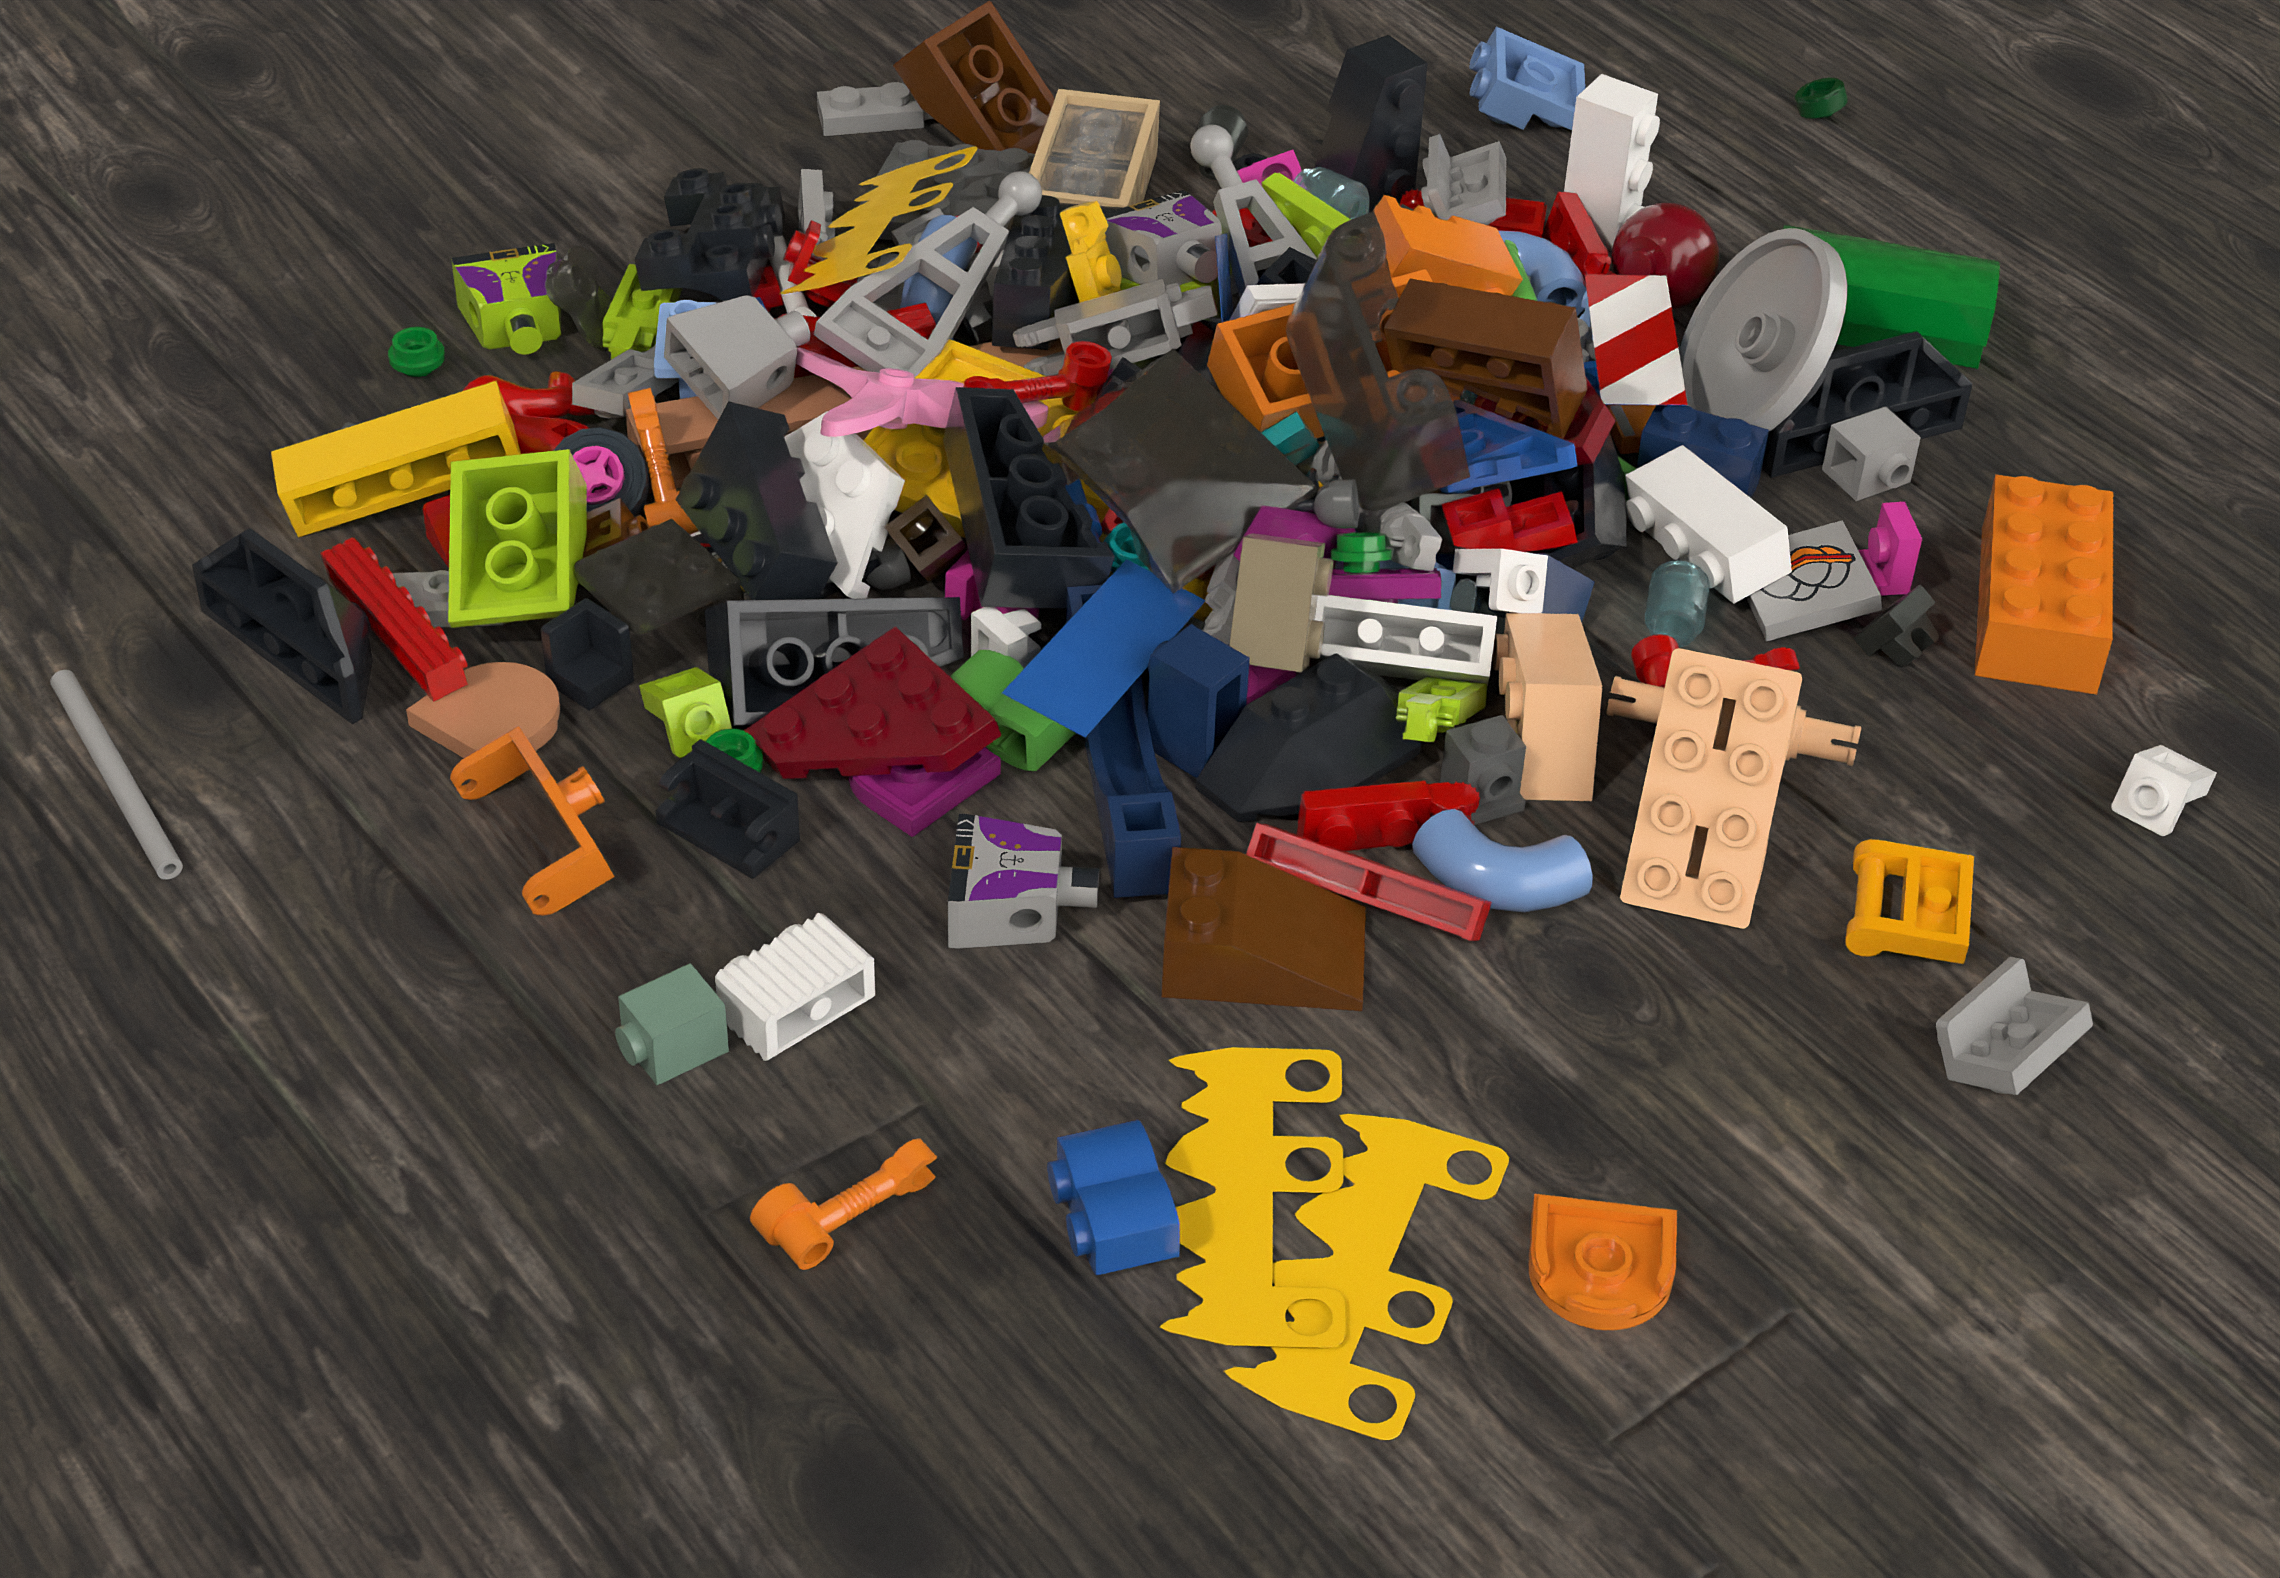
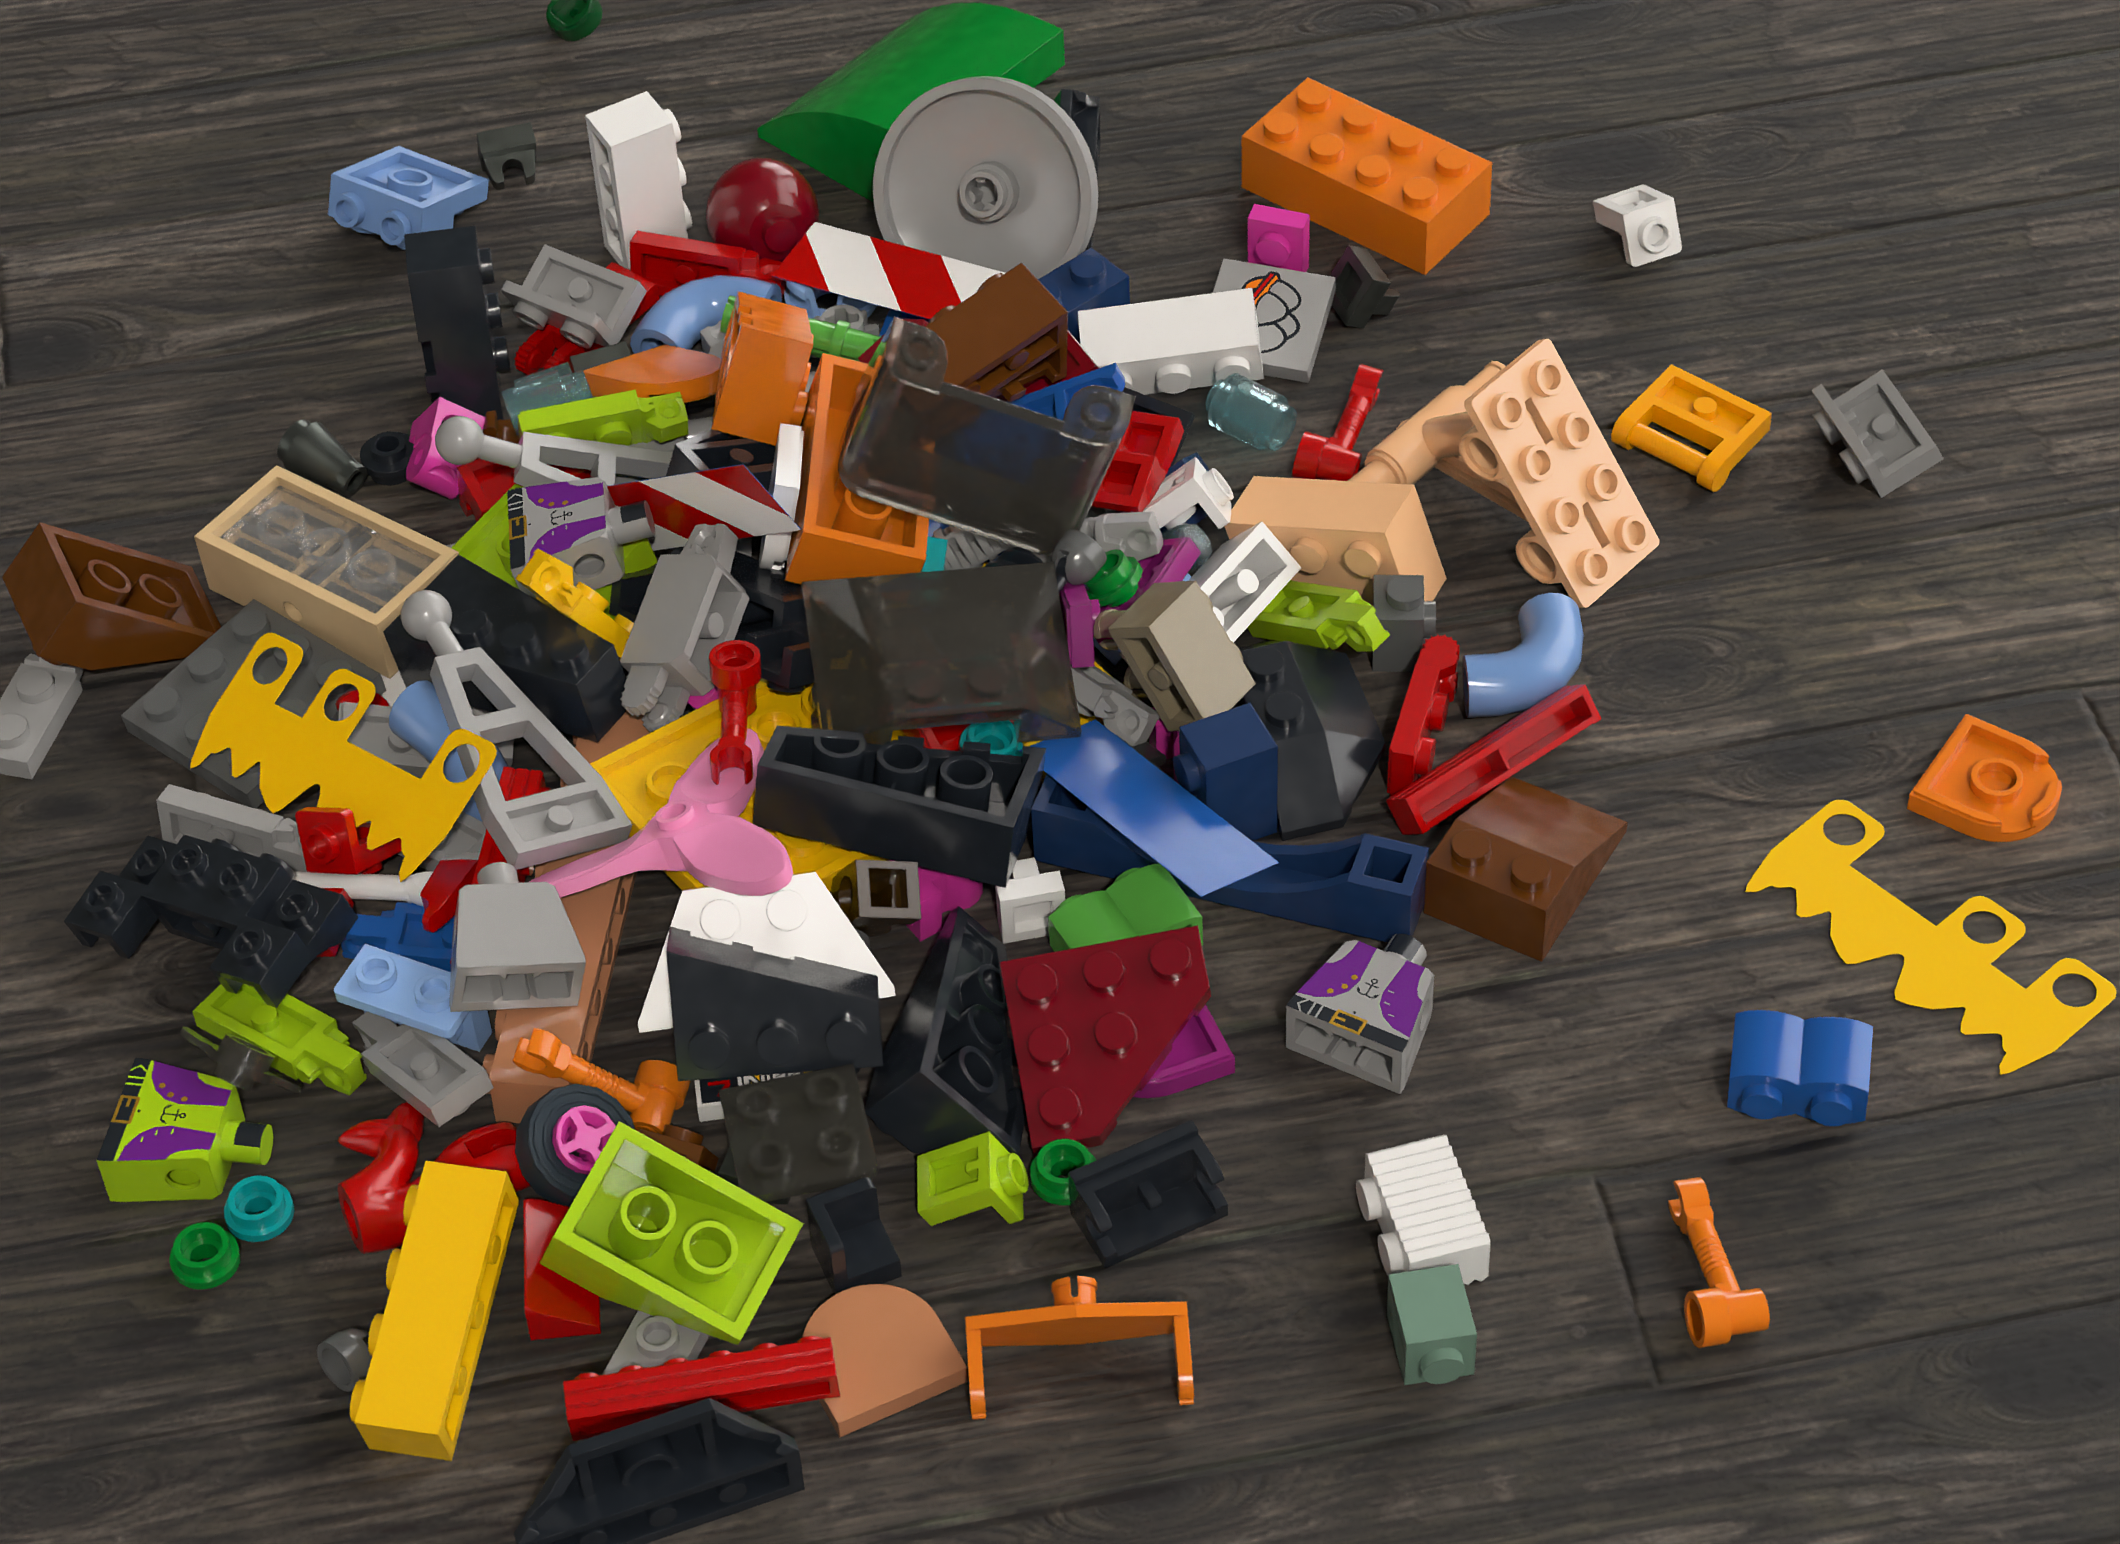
camera: 60 degrees left, 5 degrees up
yellow piece [1160,1047,1346,1348] -> none
light grey brick [1822,407,1921,501] -> none
none -> teal plate [224,1175,294,1242]

